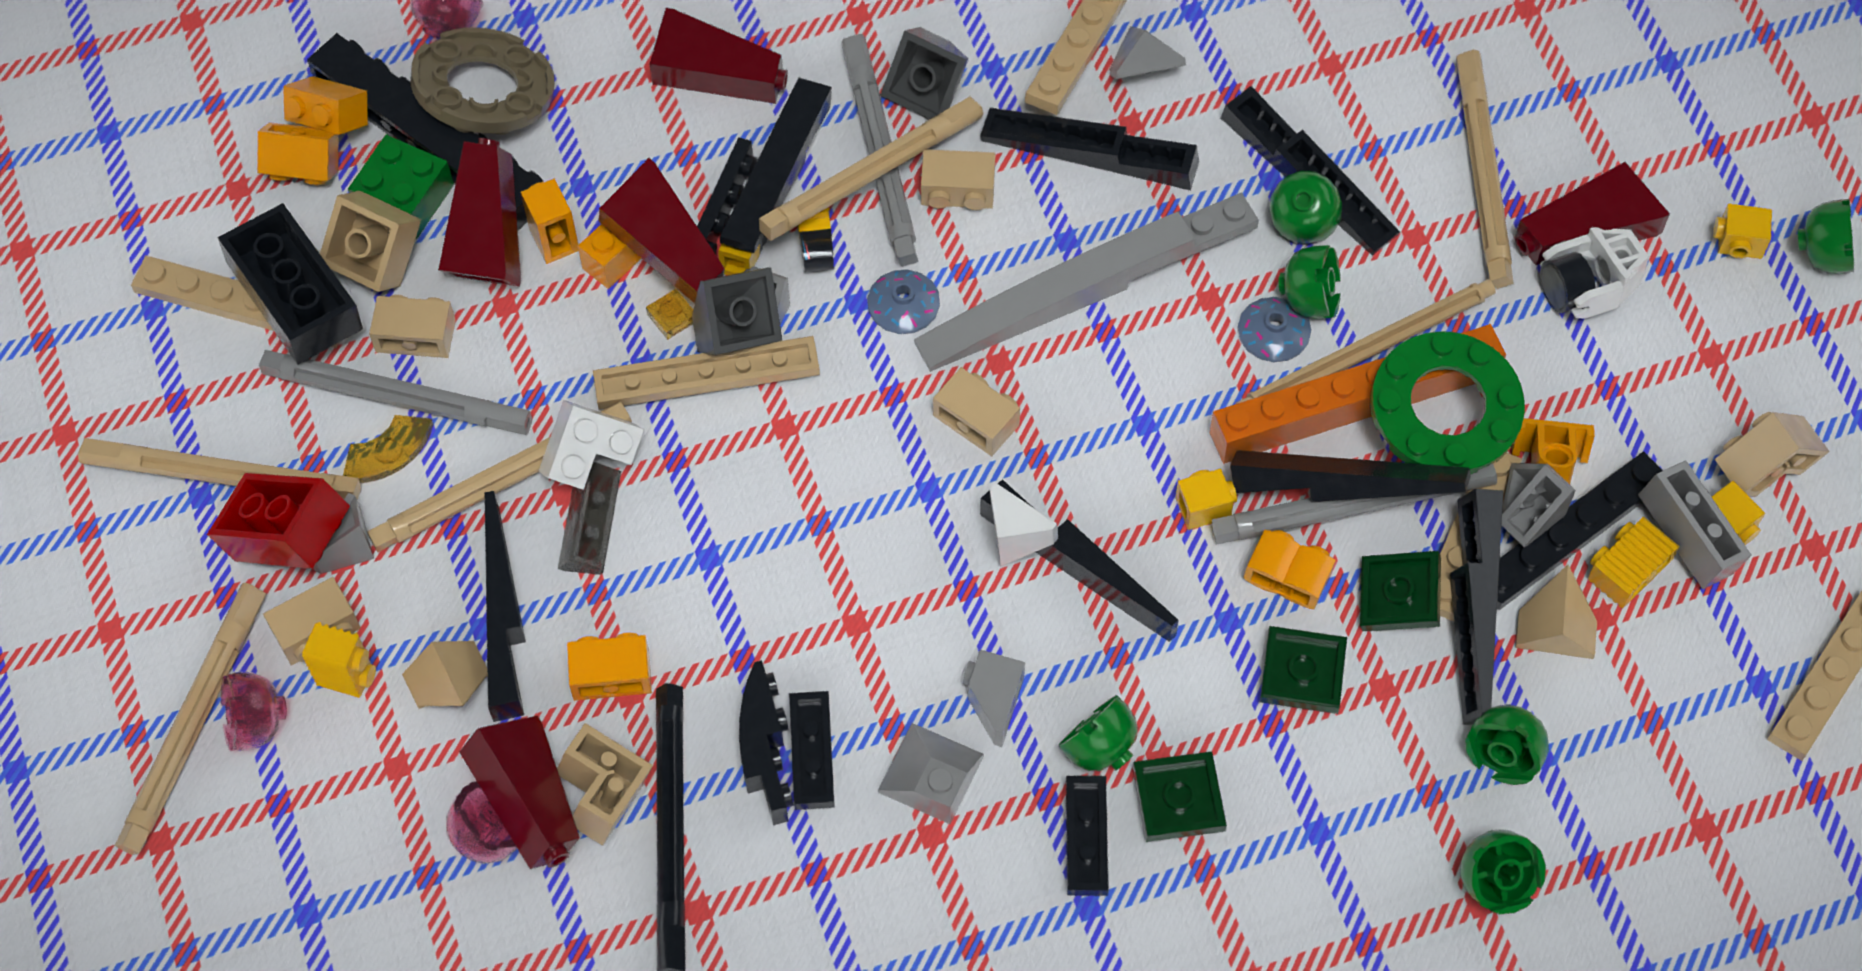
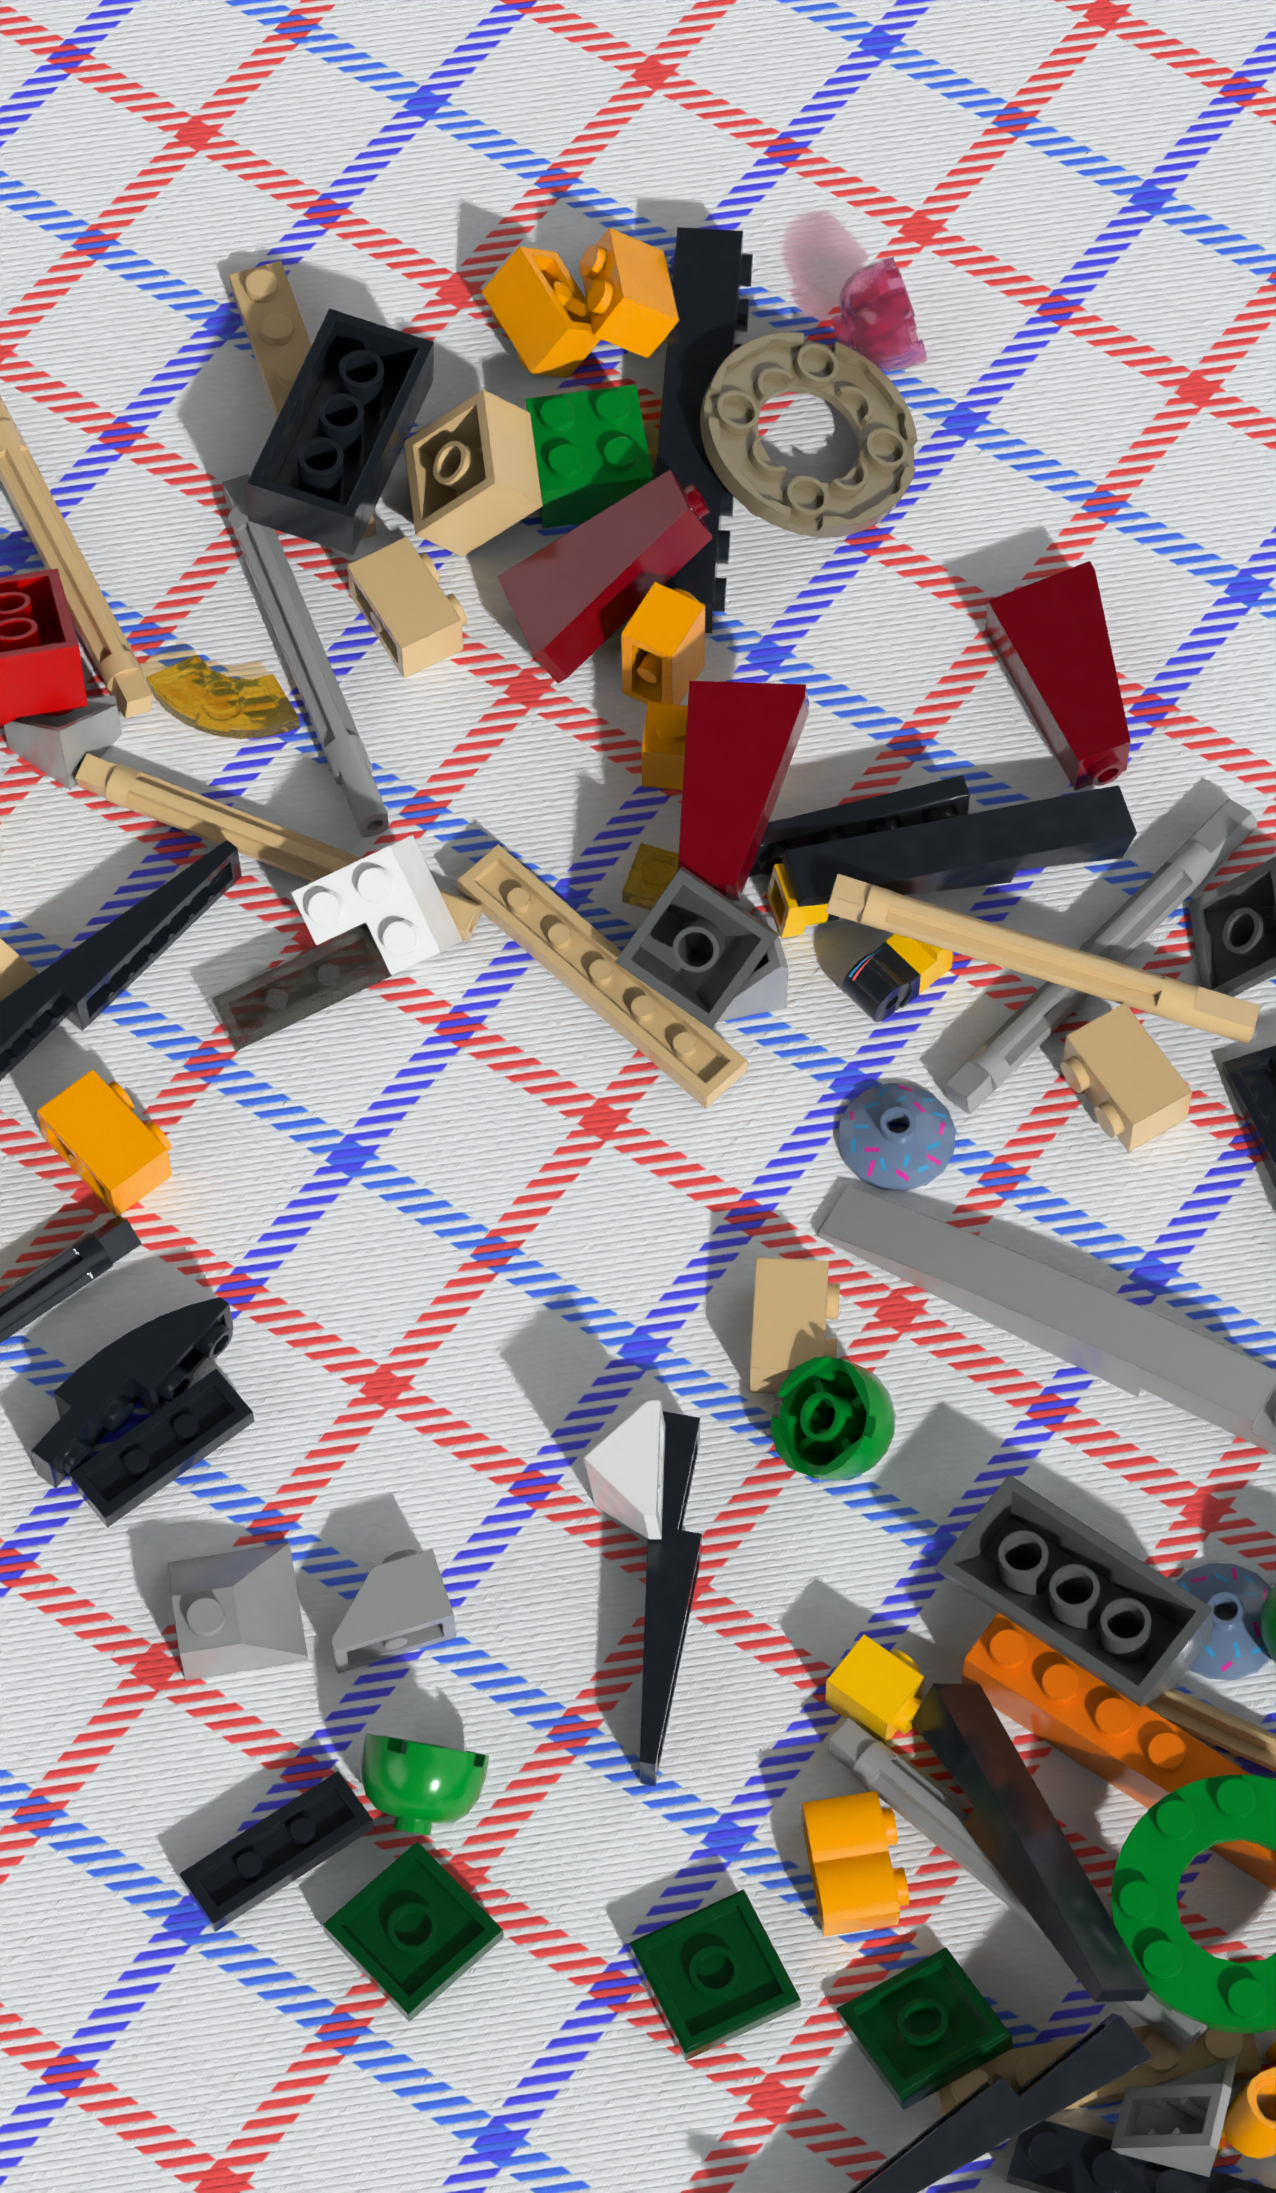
camera: 55 degrees right, 0 degrees up
none -> green cylinder [771,1356,896,1480]
none -> dark grey slope [936,1475,1214,1707]

